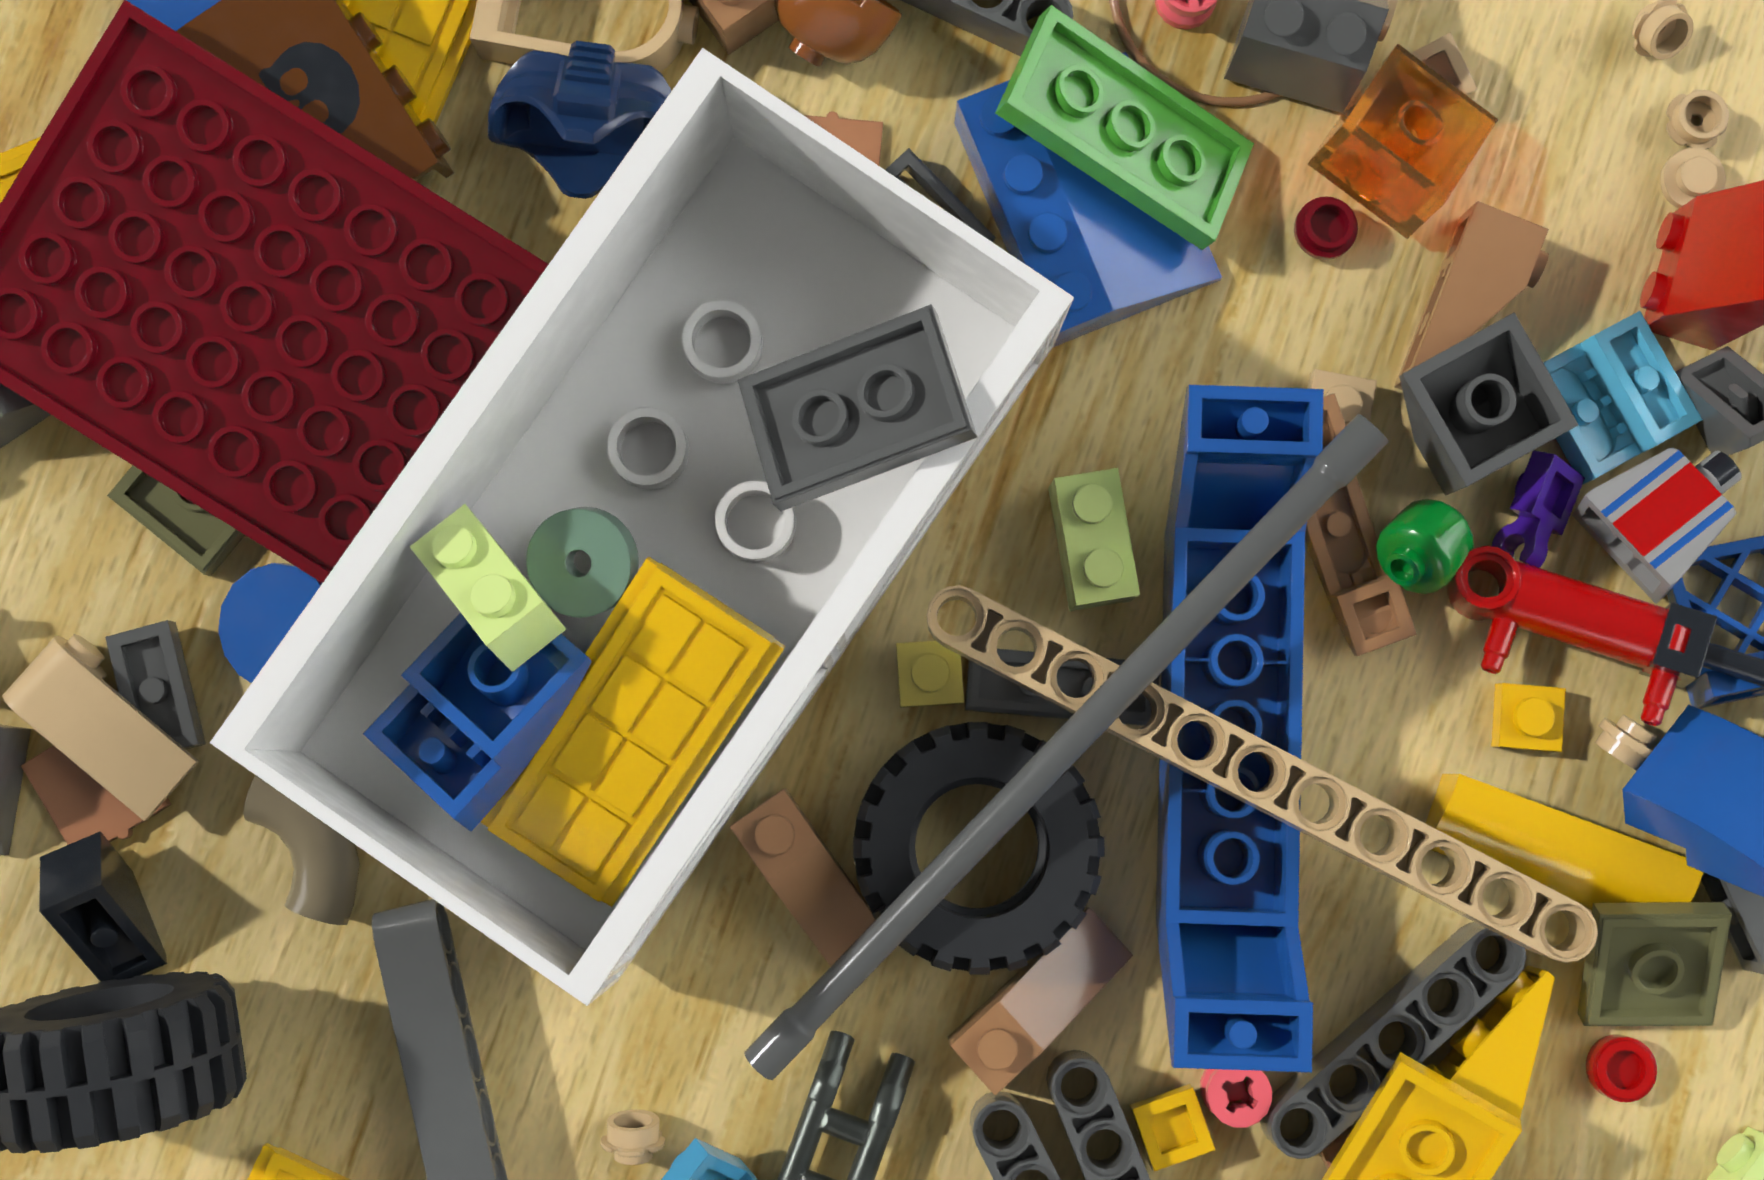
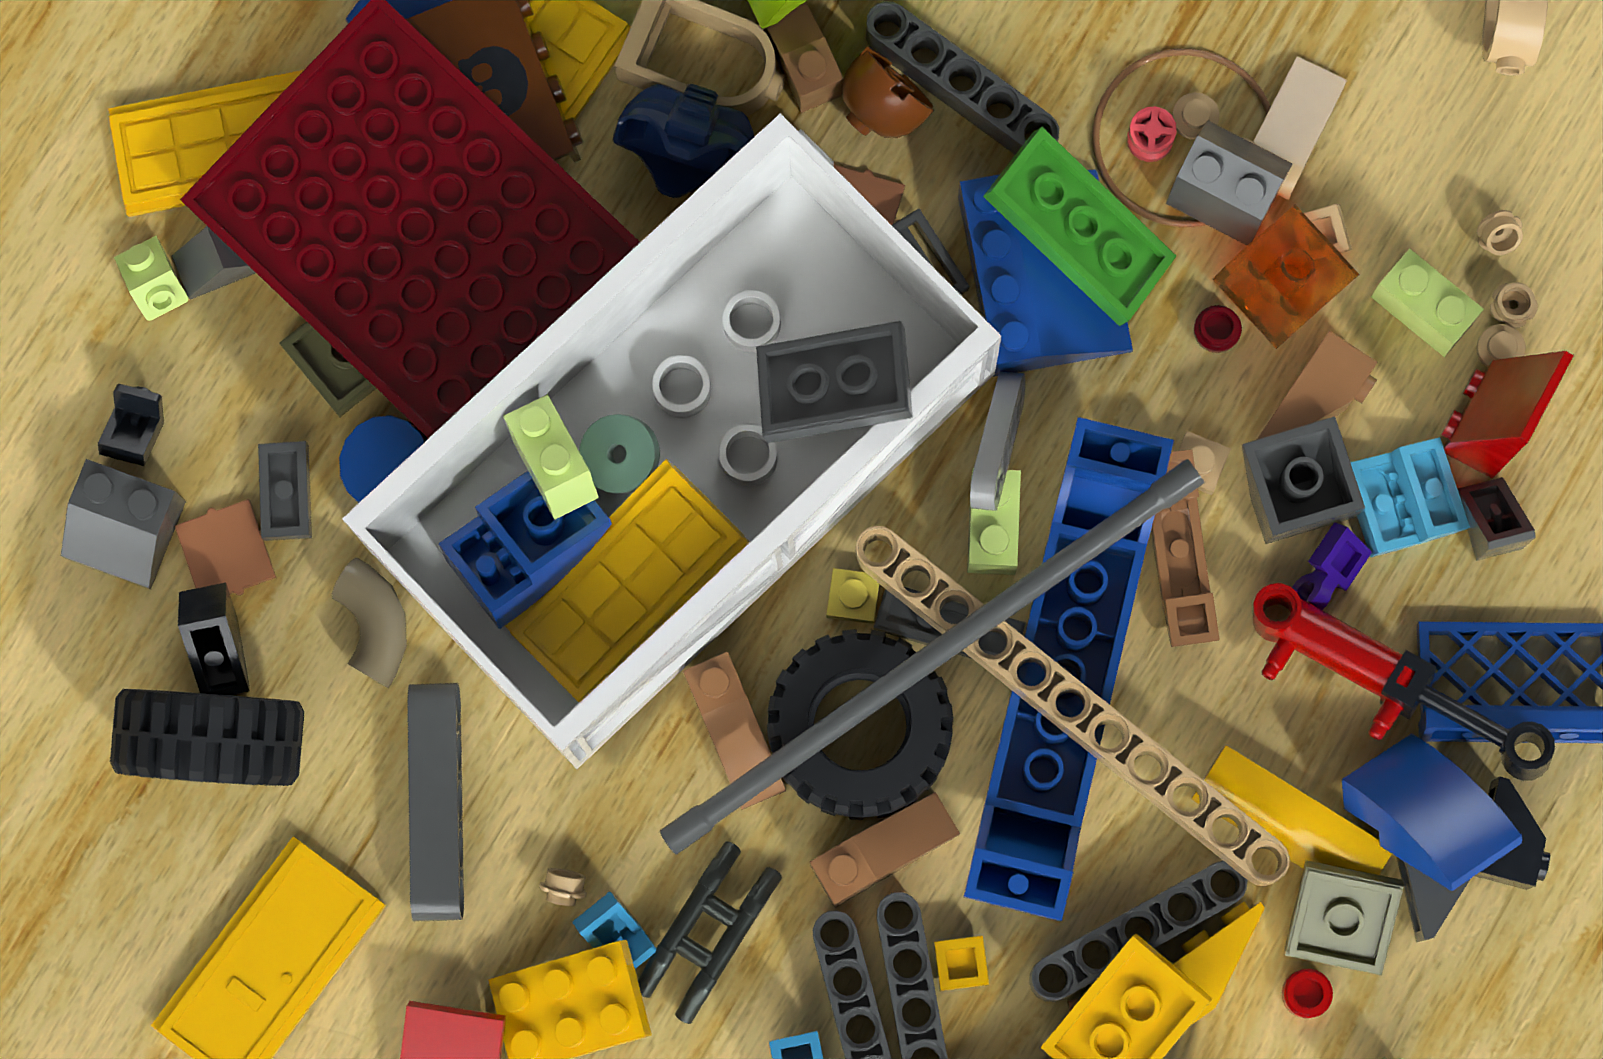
camera: 20 degrees right, 5 degrees down
tan door [2,634,199,821] -> none
coral wheel [1200,1069,1272,1128] -> none
green head [1376,499,1474,594] -> none
yellow plate [1491,683,1566,752] -> none
torso [1572,448,1742,604] -> none
tan plate [1595,715,1657,771] -> none
none -> light grey beam [970,371,1025,511]
none -> yellowish green brick [1371,248,1484,357]

